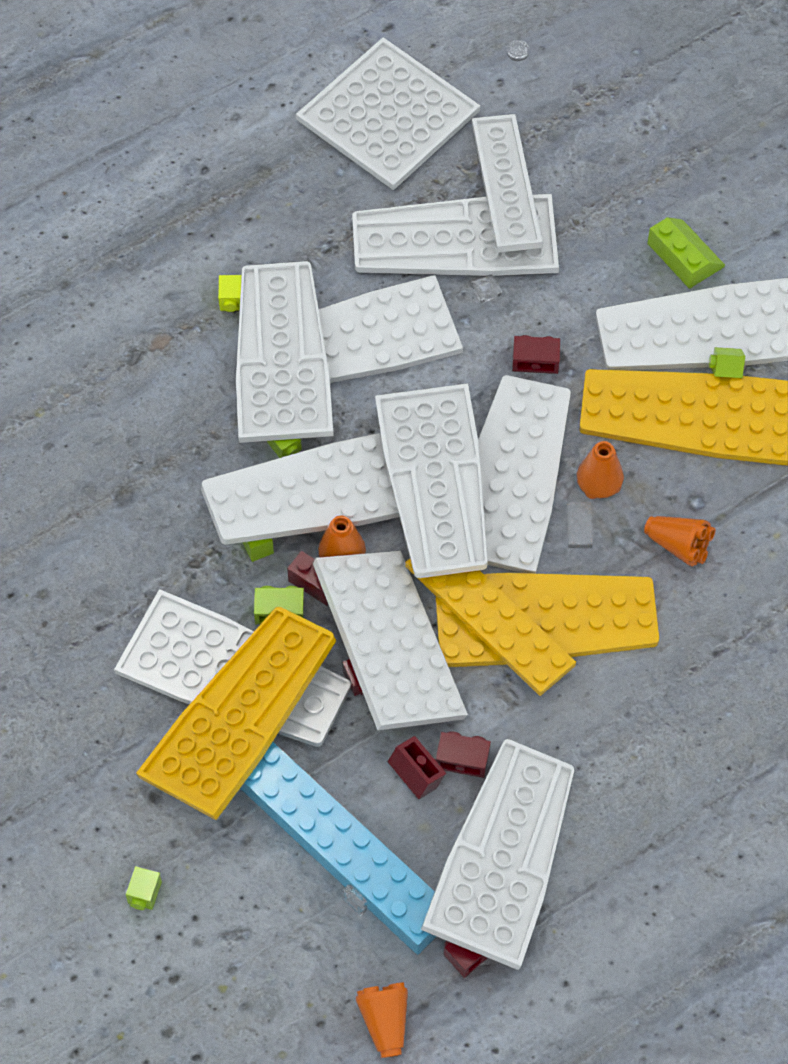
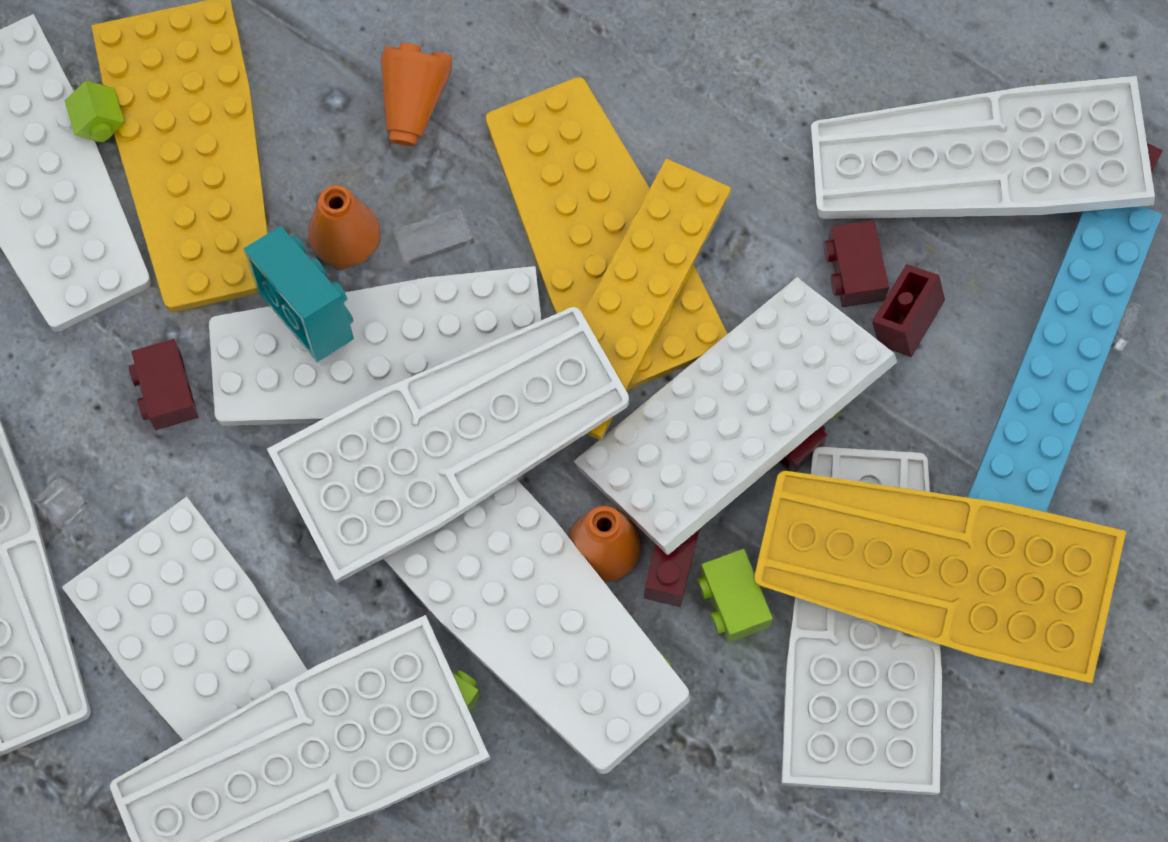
camera: 110 degrees left, 10 degrees up
none -> teal brick [243,226,354,362]

